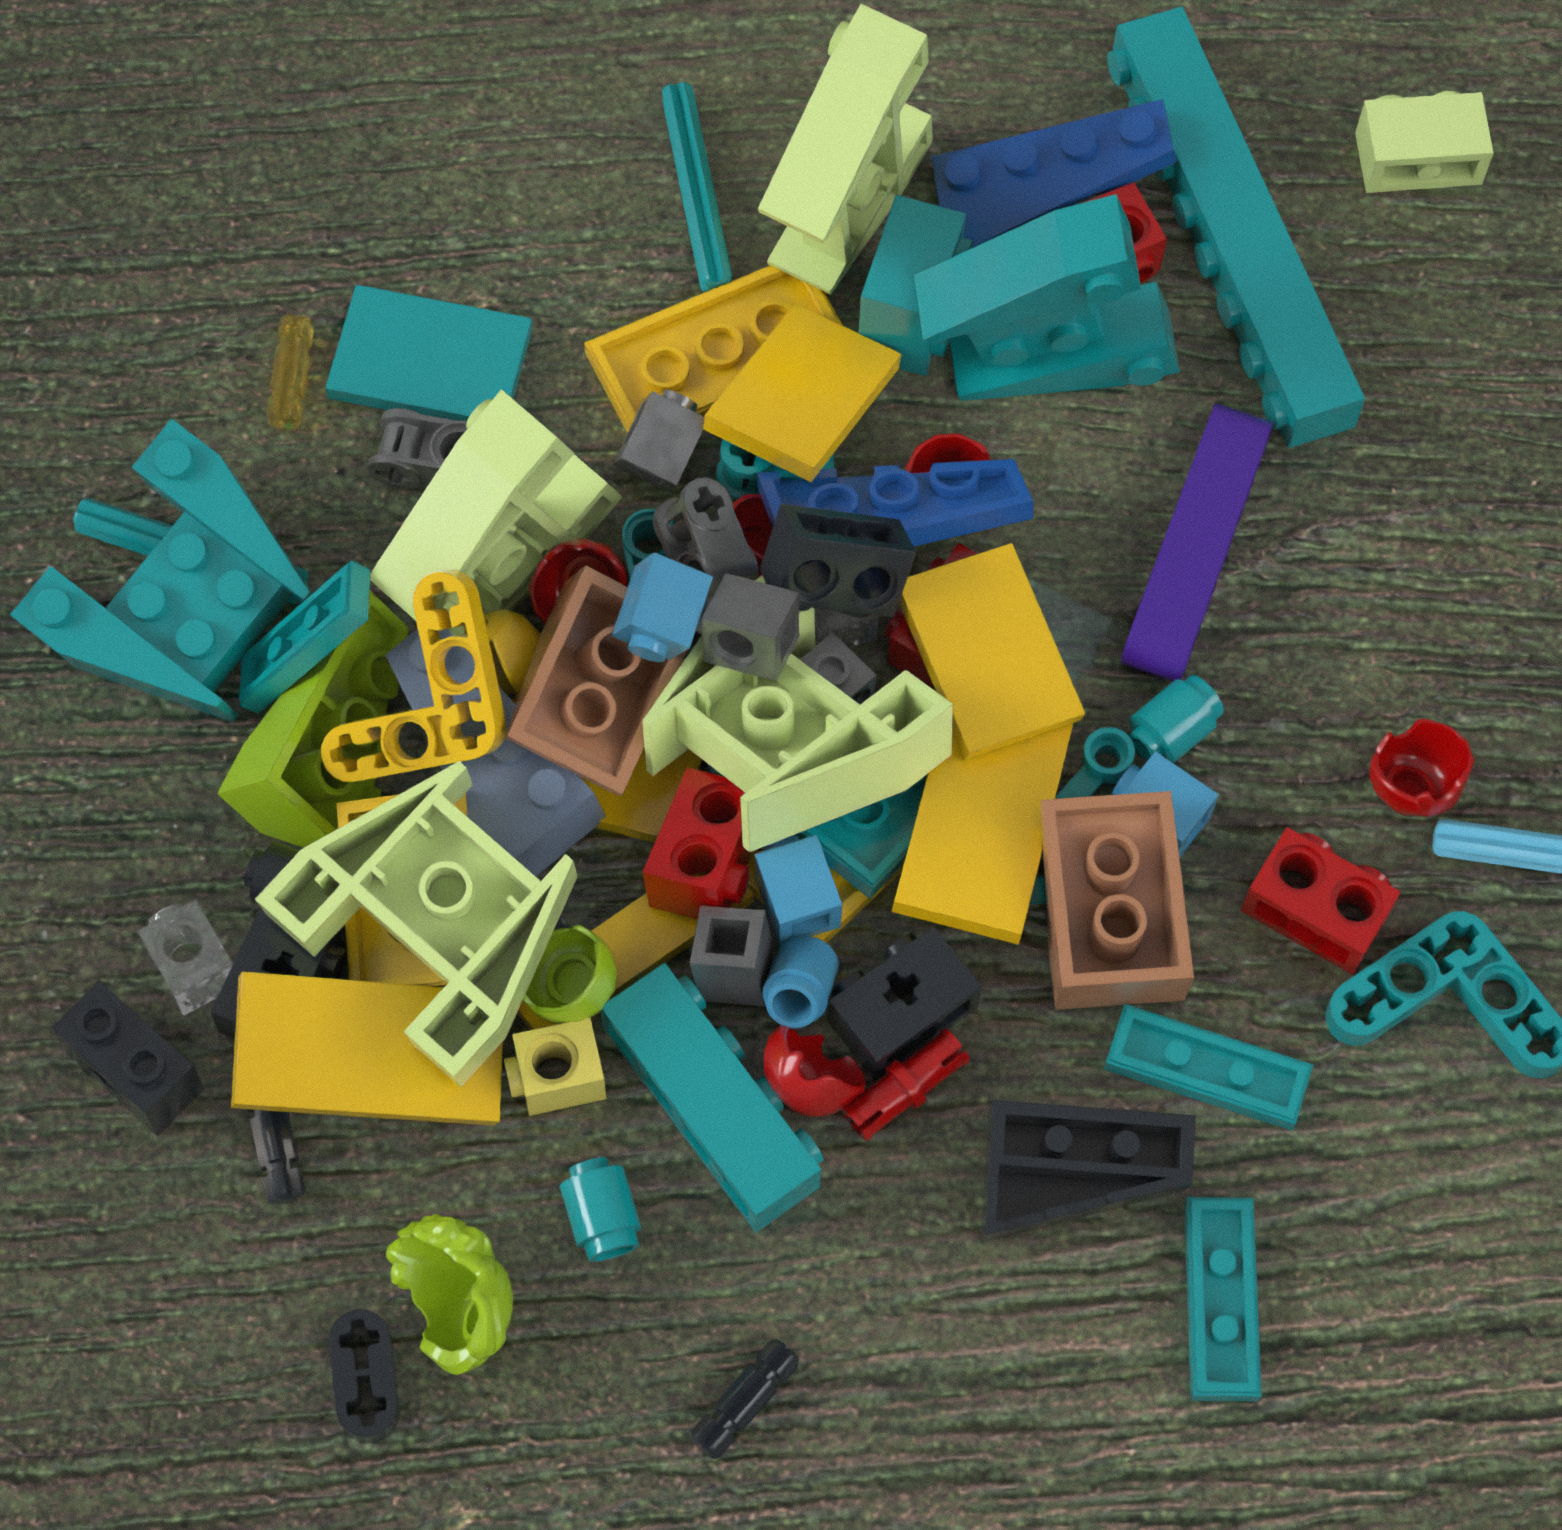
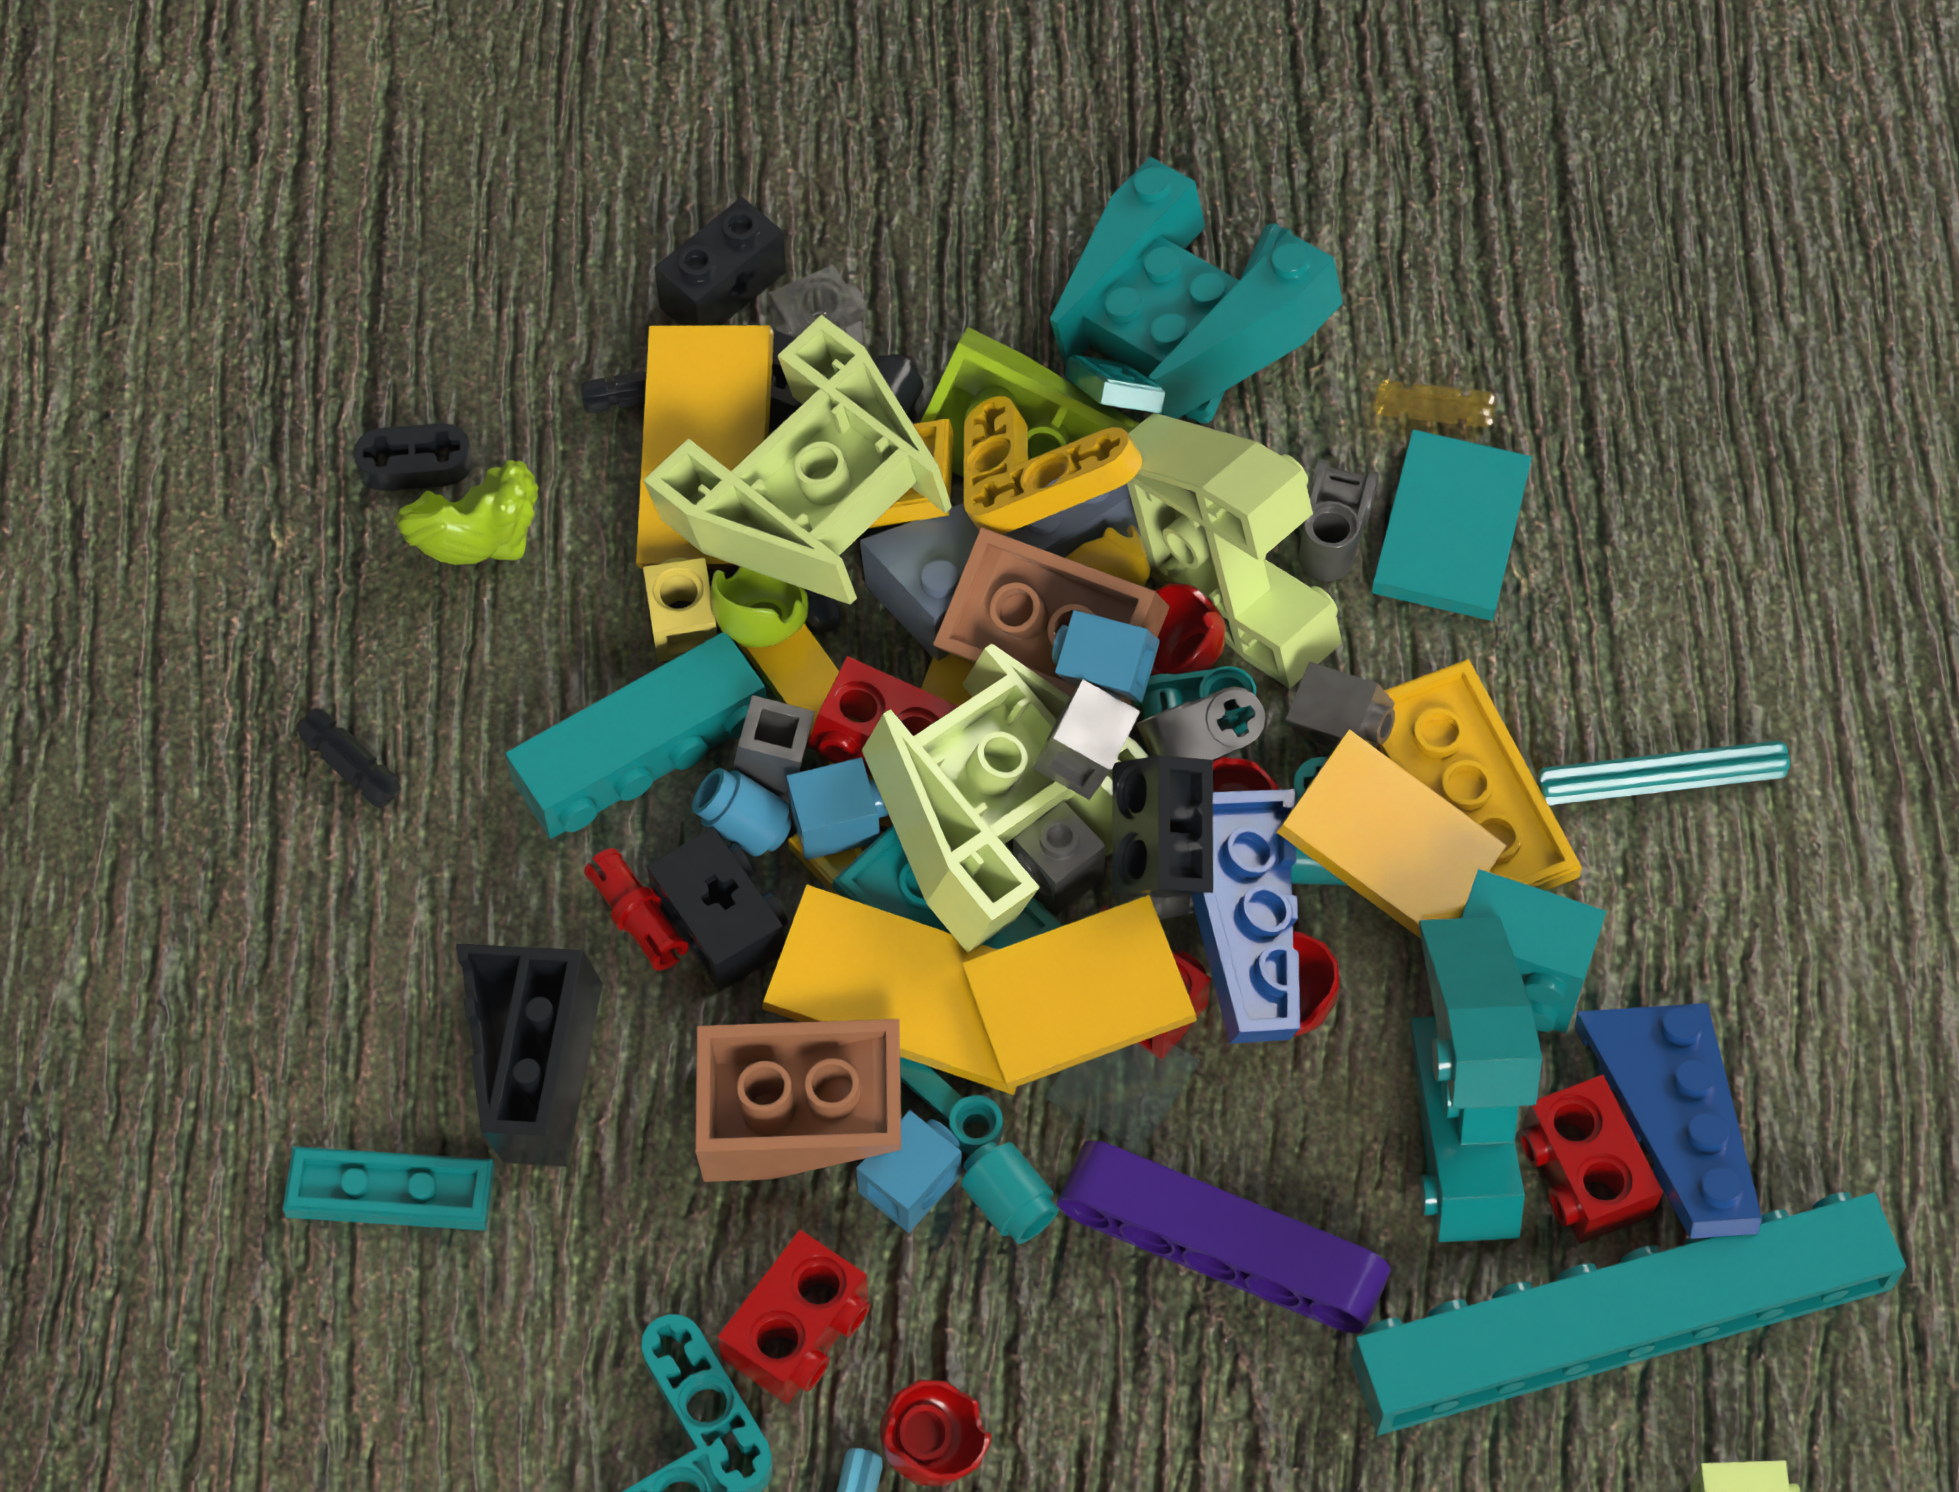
camera: 95 degrees right, 5 degrees down
teal brick [559,1157,642,1262] -> none
yellowish green wedge [758,4,933,295] -> none
red hair [764,1025,866,1117] -> none
teal tile [1103,1004,1313,1131] -> none

